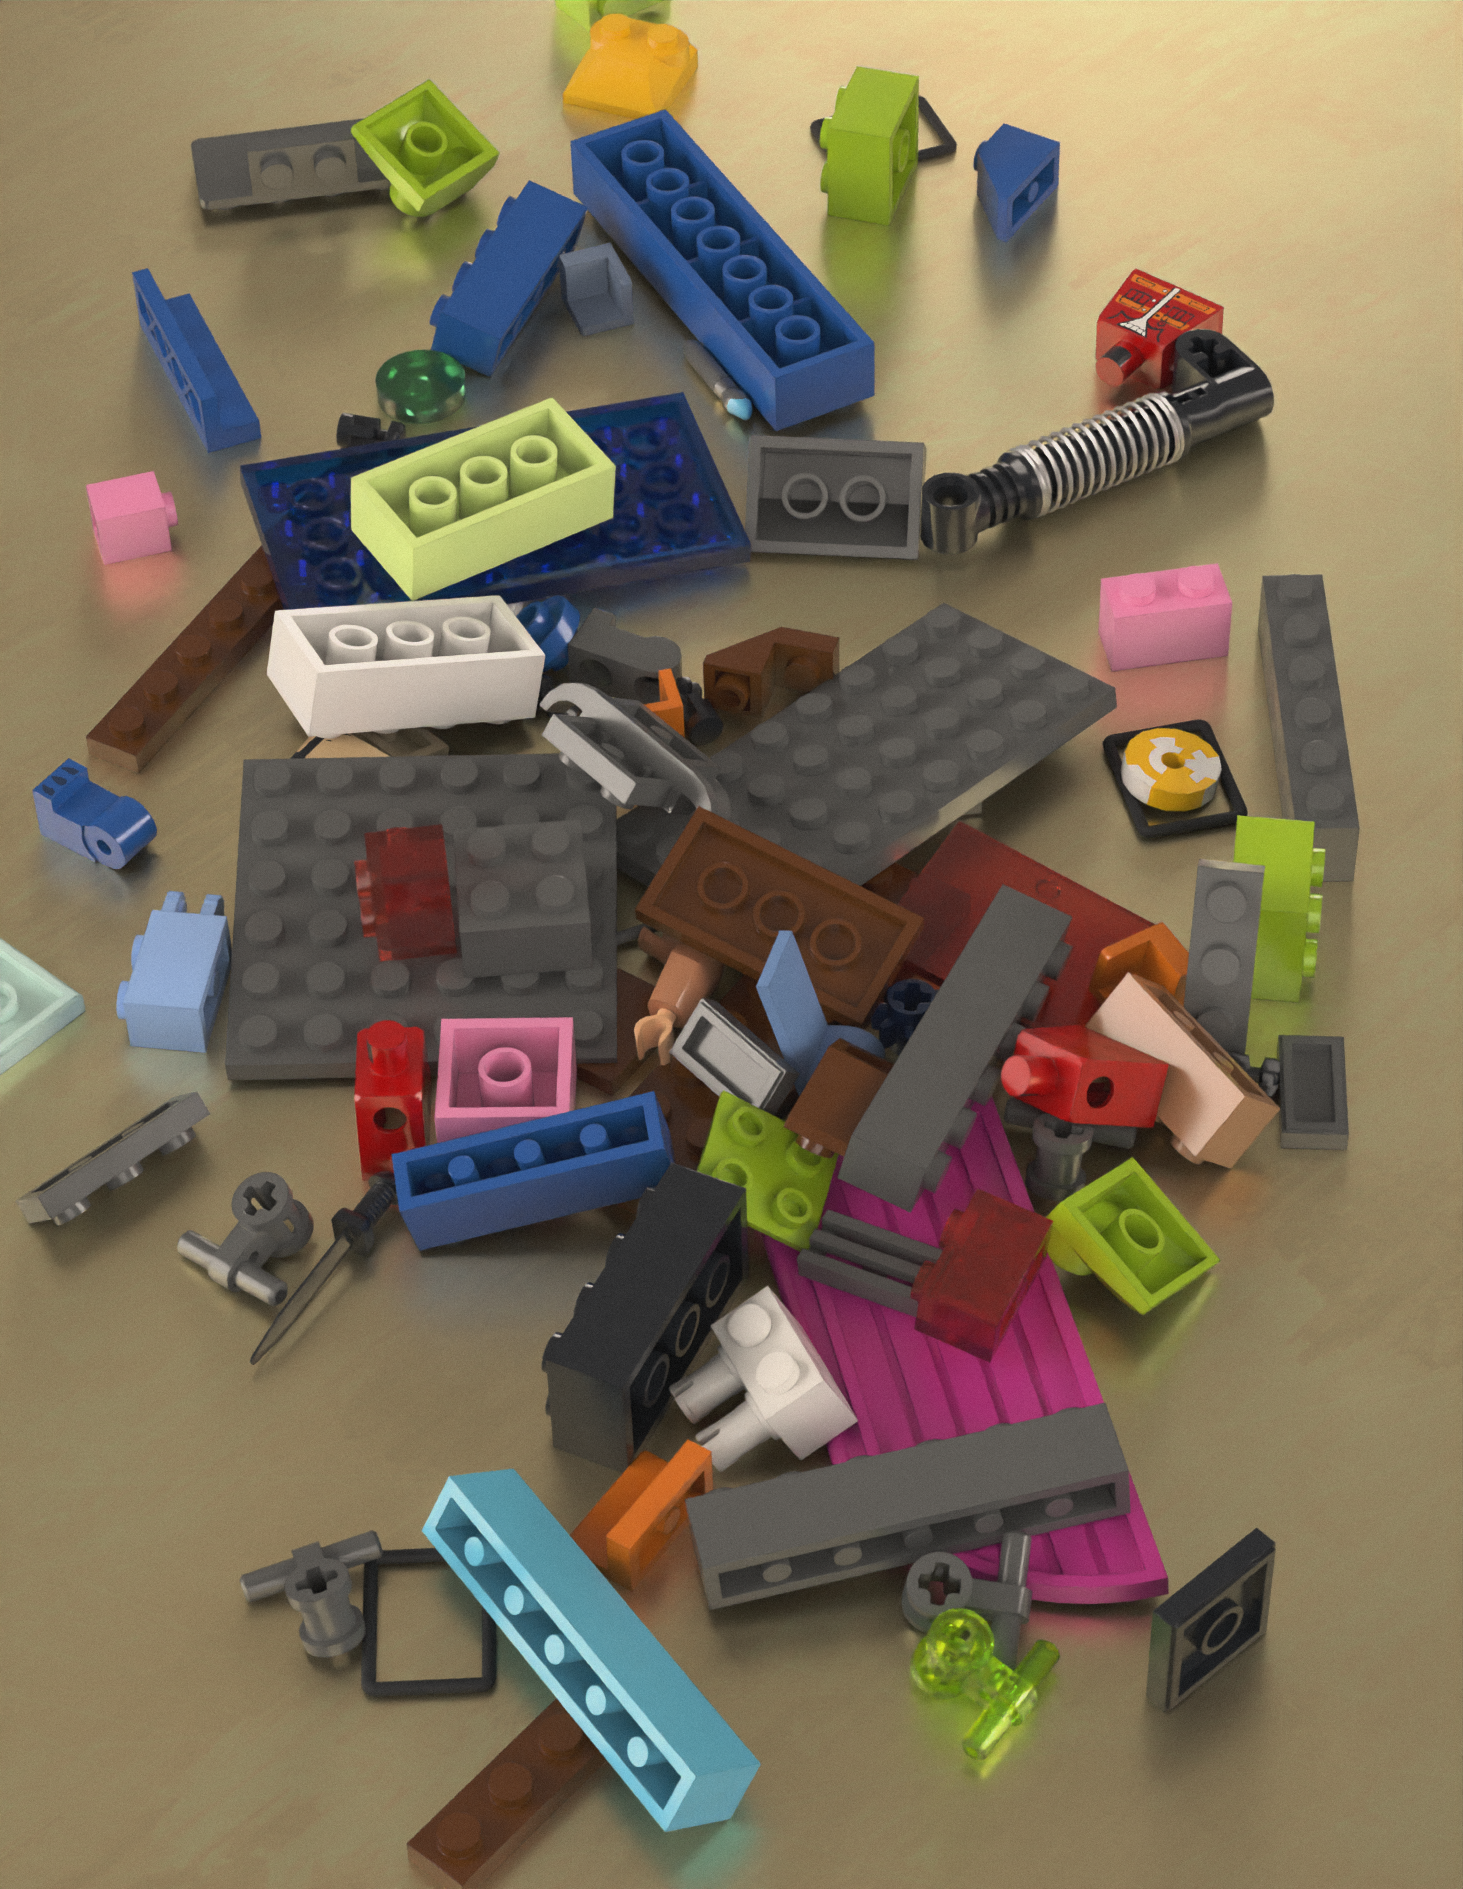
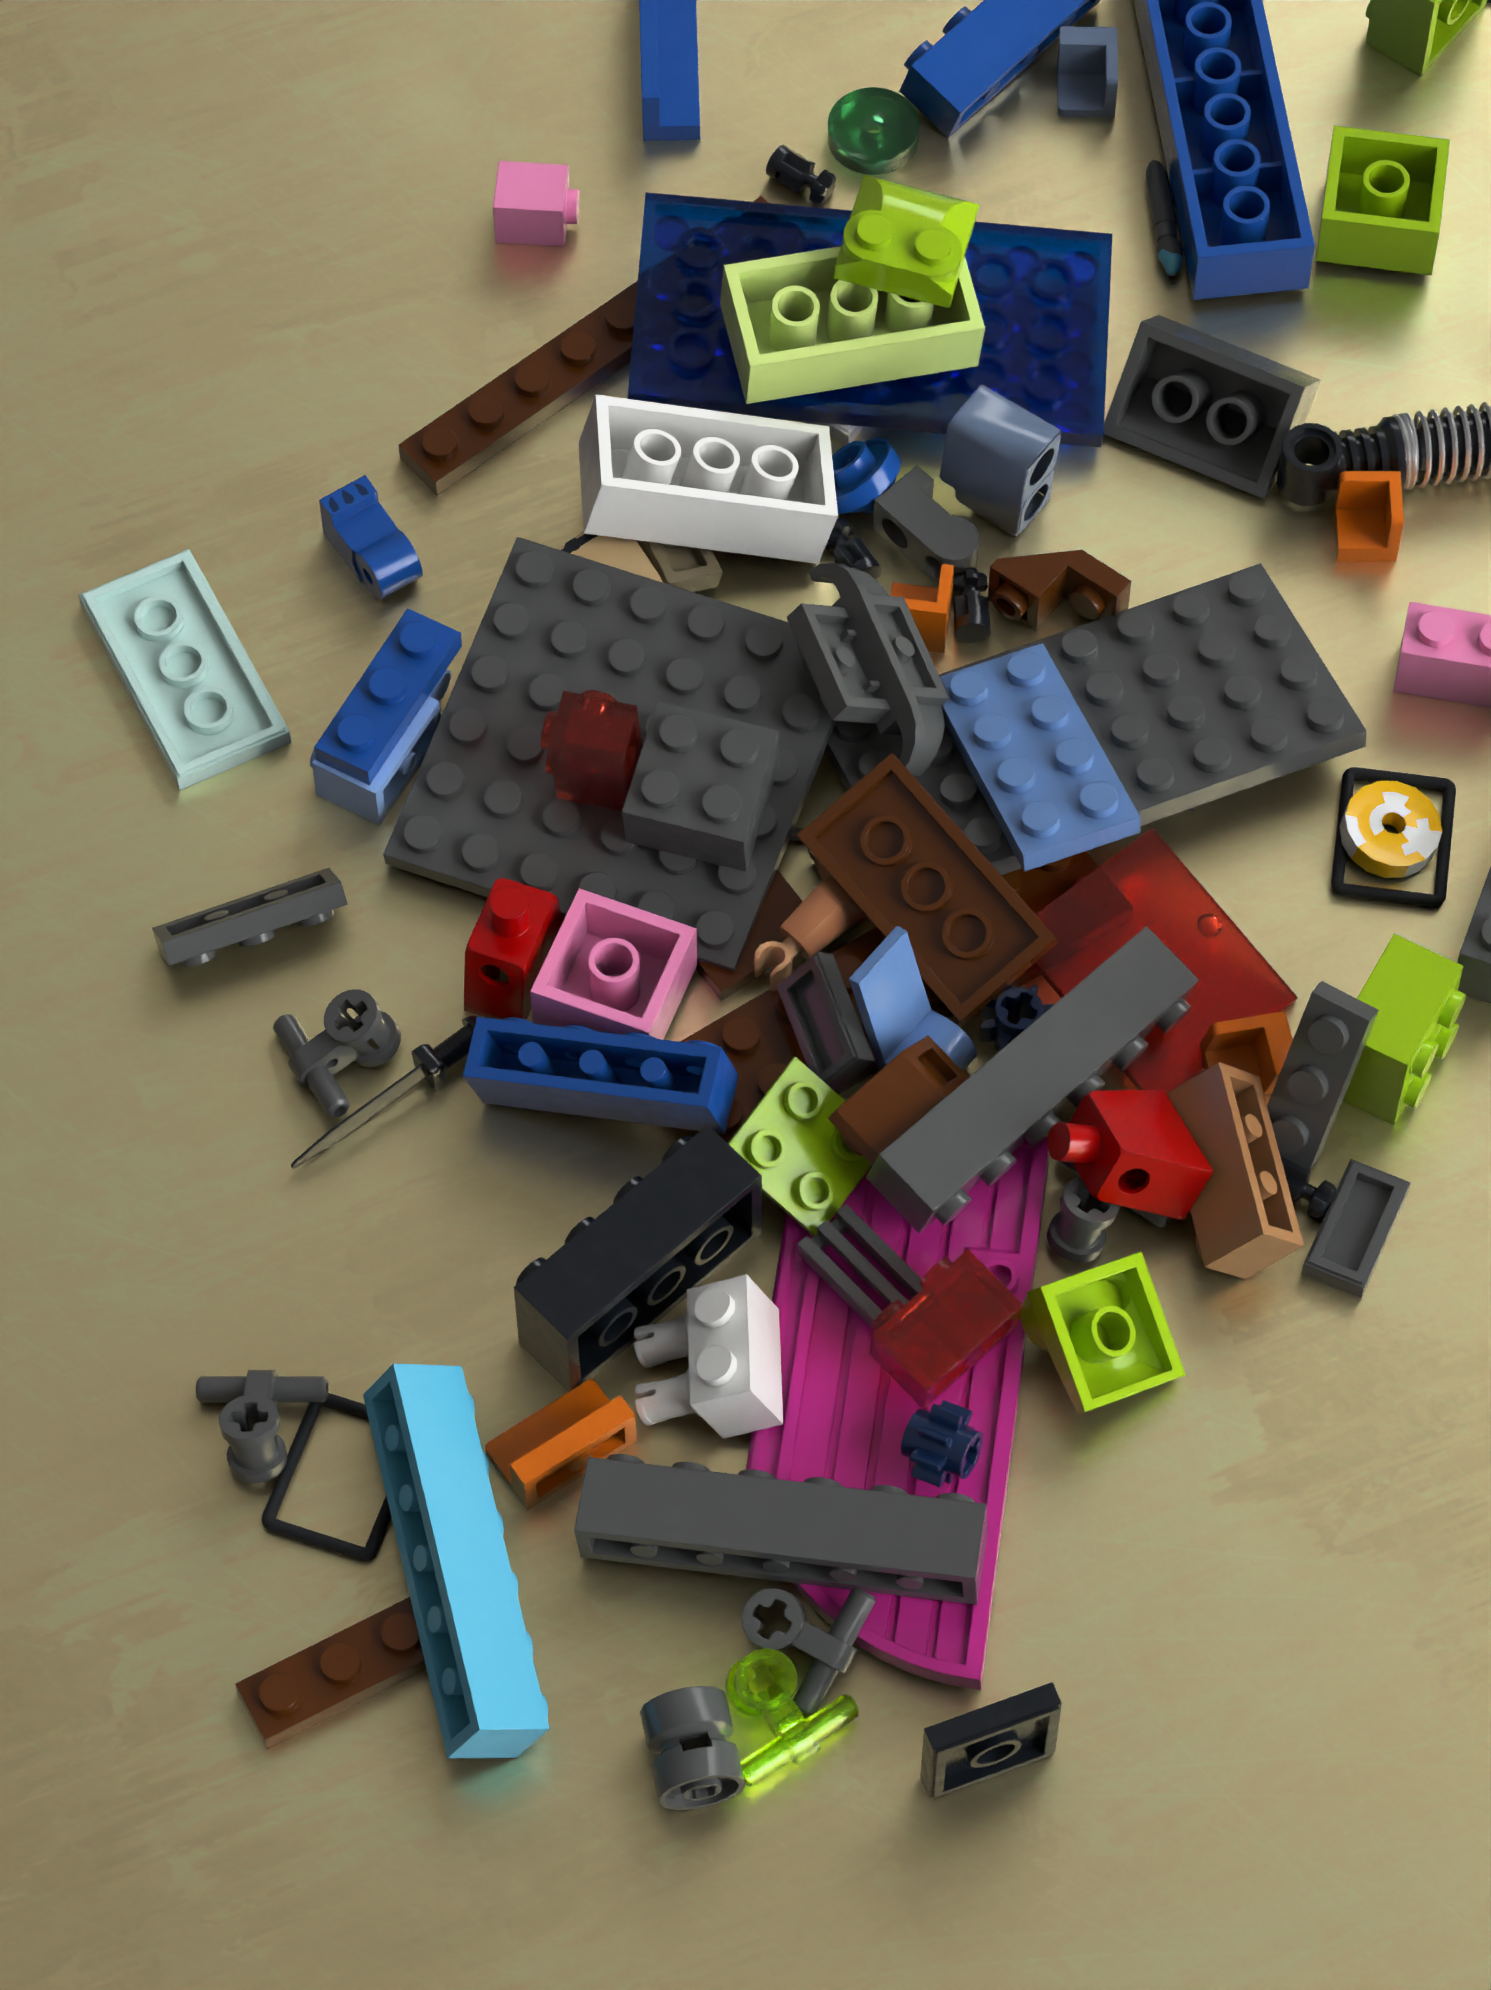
camera: 20 degrees right, 15 degrees up
none -> blue plate [314,608,462,785]
none -> dark grey wheel [640,1686,746,1810]
none -> lime slope [834,175,980,308]
none -> dark blue gear [901,1400,983,1488]
none -> sand blue piece [939,385,1061,537]
none -> medium blue plate [940,643,1141,872]
none -> lime brick [1316,125,1450,275]
none -> orange panel [1333,471,1404,562]

